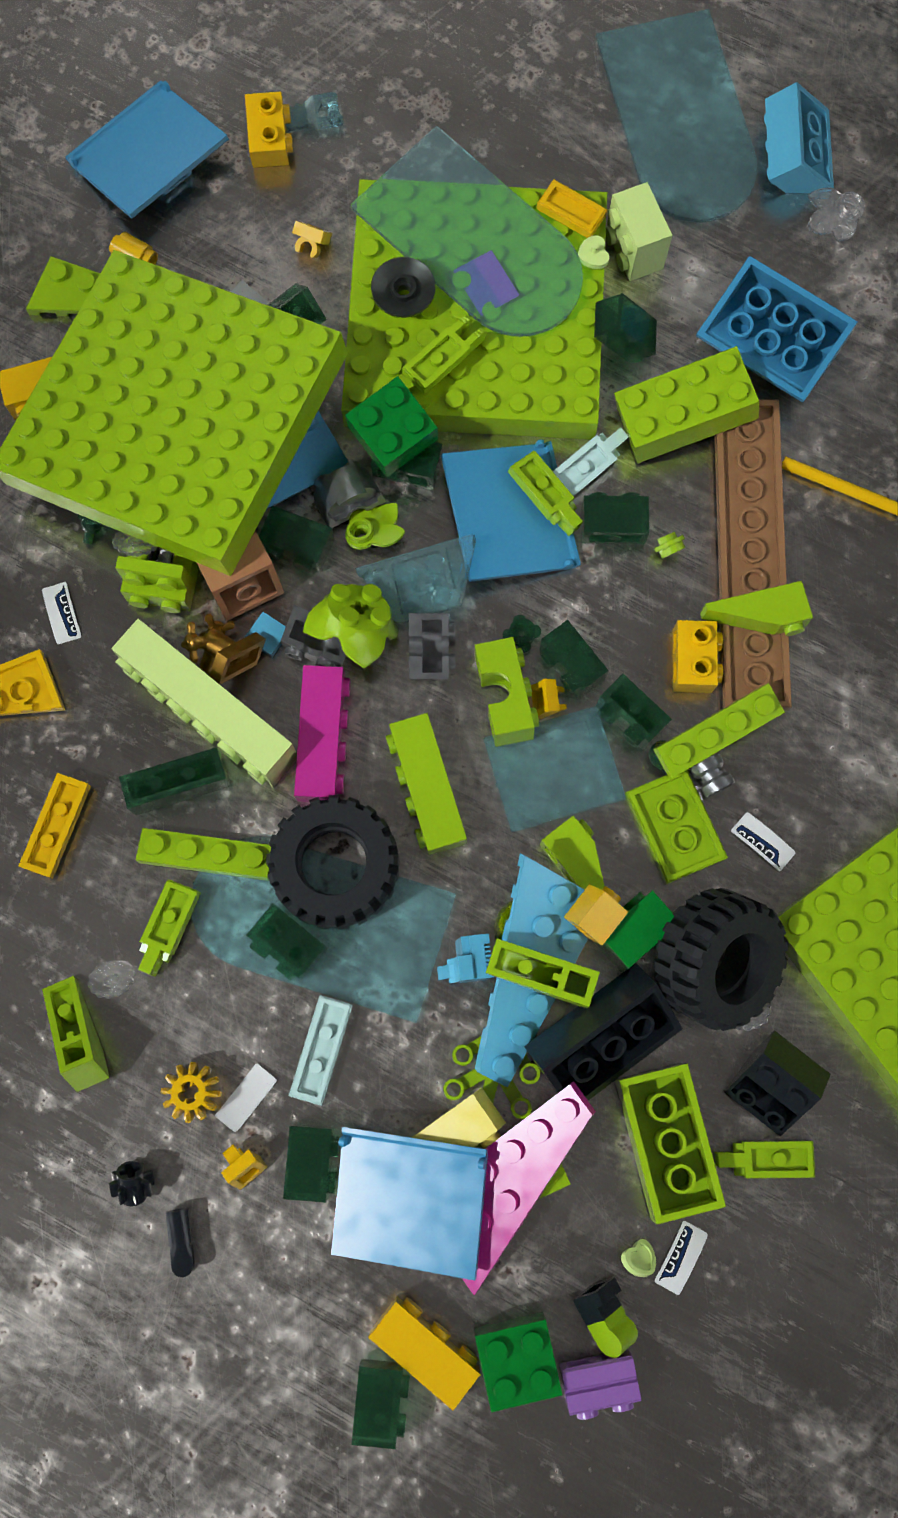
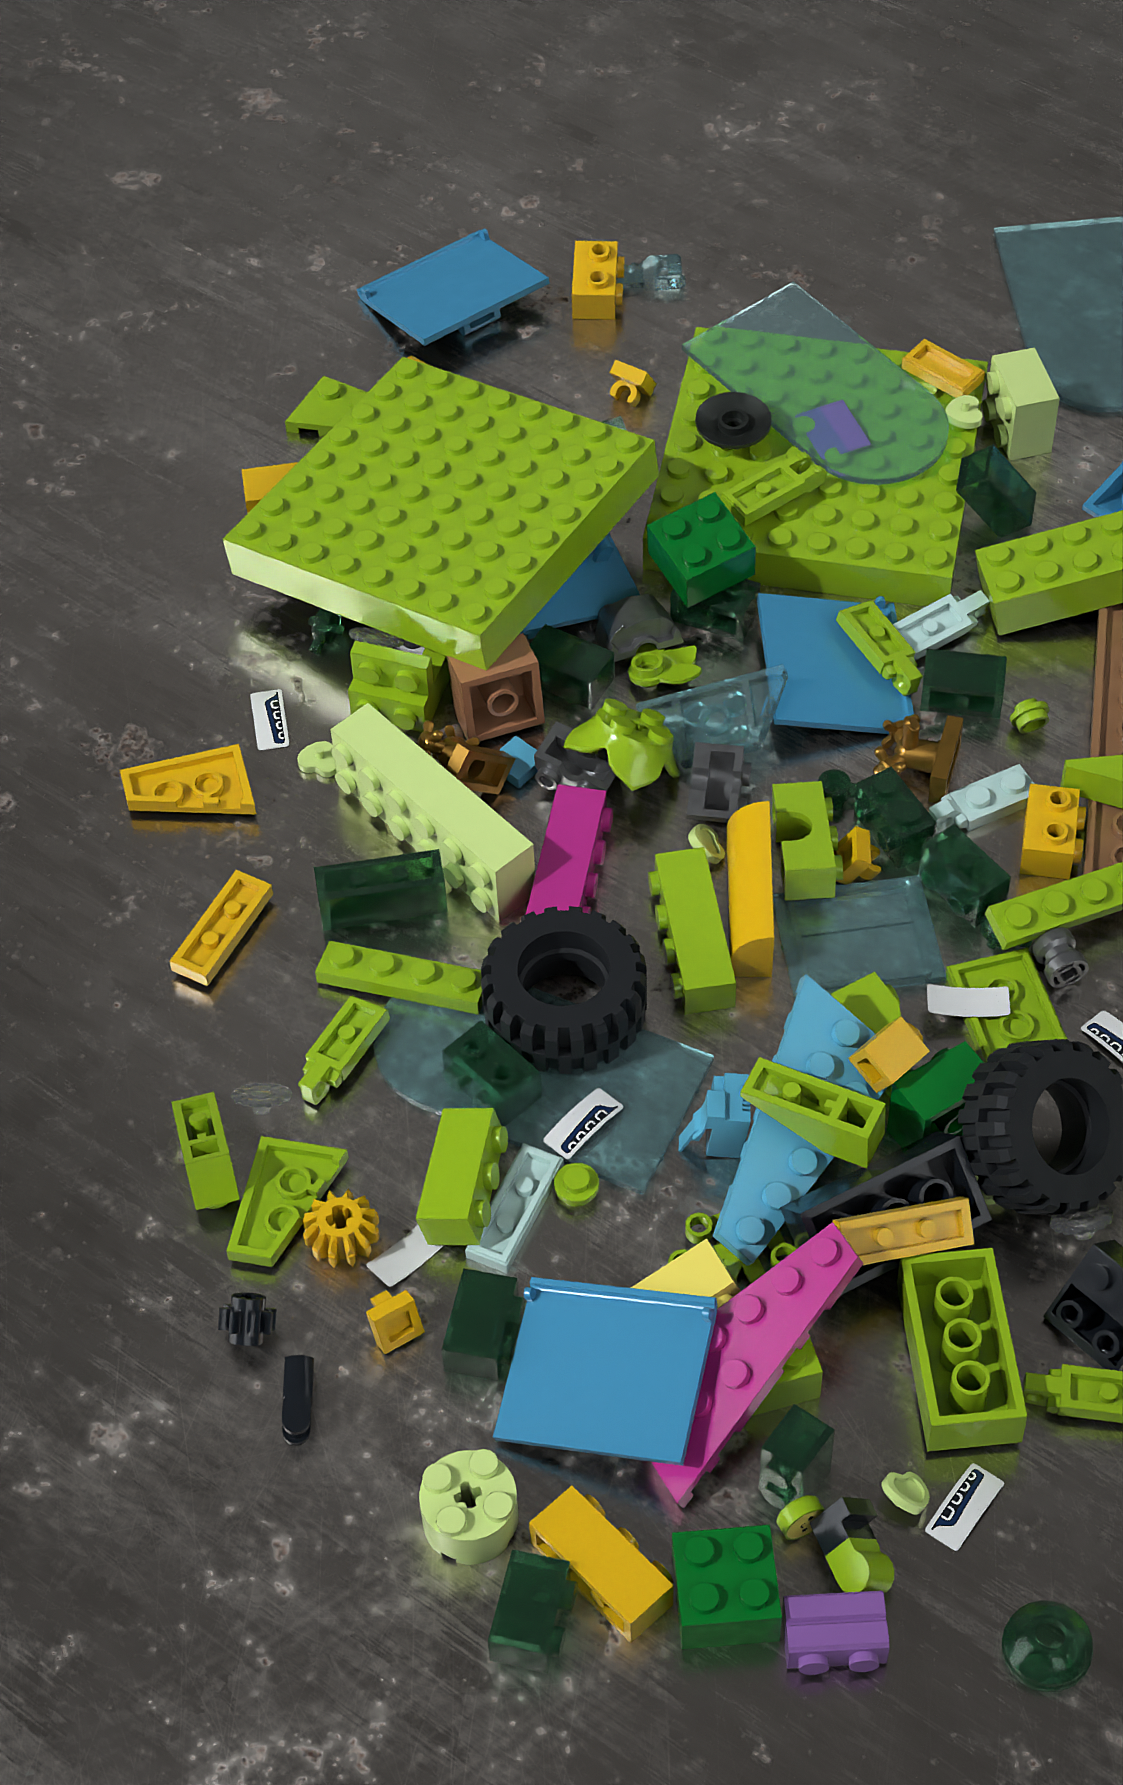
camera: 10 degrees right, 25 degrees down
none -> lime wing [226,1136,349,1267]
none -> yellowish green piece [297,741,337,778]
none -> lime brick [415,1108,508,1245]
none -> yellowish green brick [419,1449,519,1565]
none -> white sticker [544,1088,624,1159]
none -> lime plate [554,1163,599,1207]
none -> yellowish green piece [688,824,725,864]
none -> yellow brick [726,801,774,977]
none -> clear green brick [759,1404,835,1509]
none -> lime tile [776,1495,825,1540]
none -> yellow plate [833,1197,974,1265]
none -> pearl gold piece [873,714,964,804]
none -> light aqua hinge [927,764,1035,834]
none -> white sticker [927,984,1010,1017]
none -> clear green piece [1001,1600,1093,1692]

